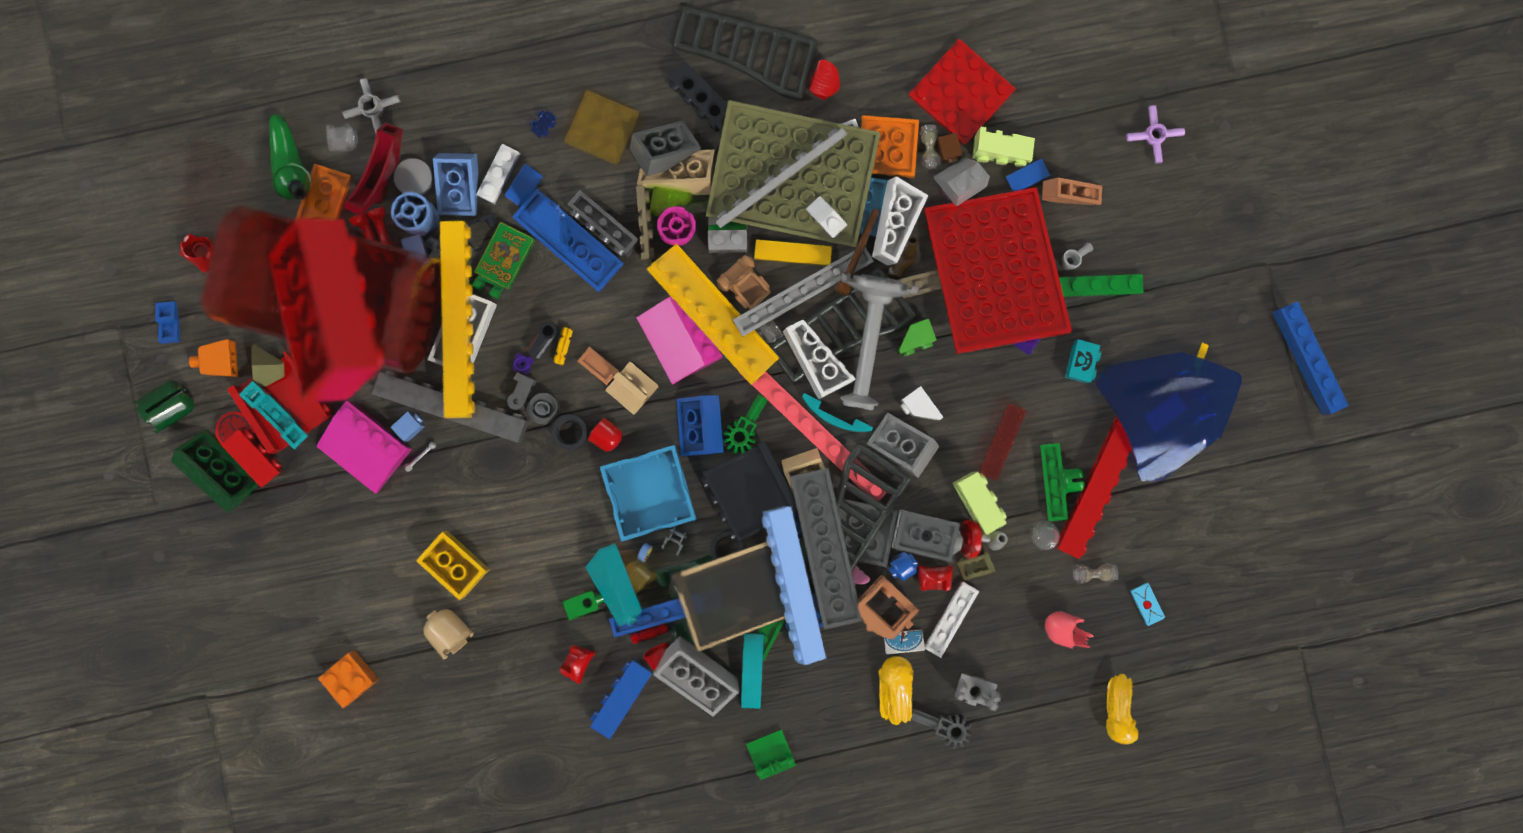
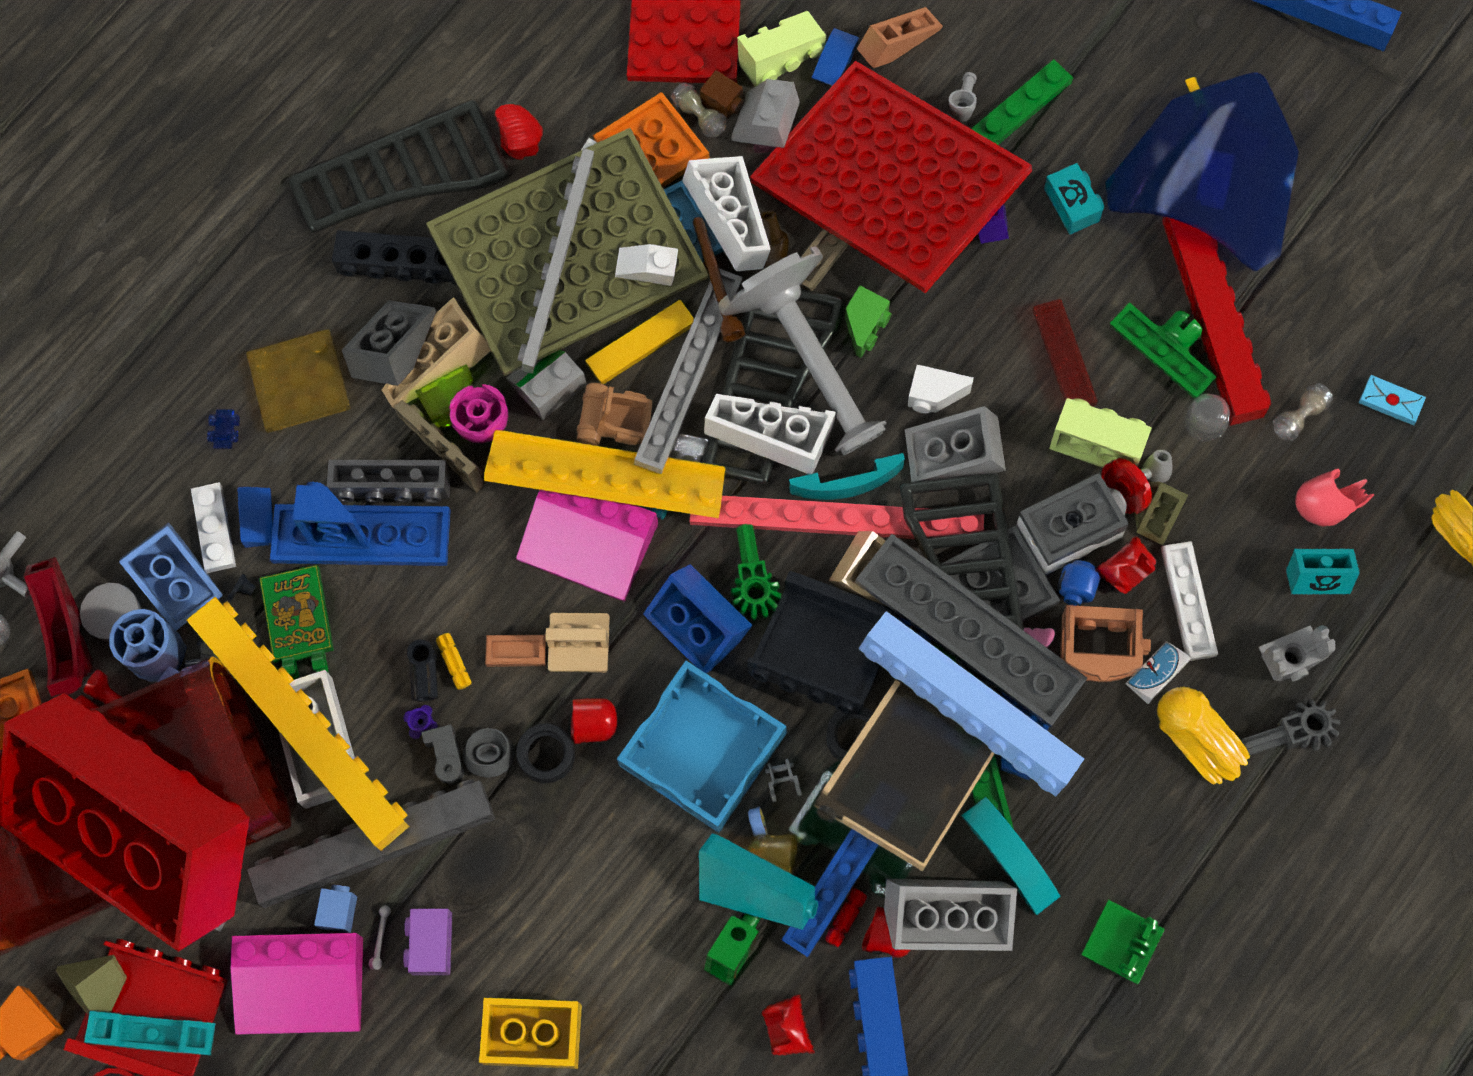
camera: 30 degrees left, 15 degrees down
none -> medium lavender brick [403,909,452,975]
none -> teal brick [1286,549,1360,594]

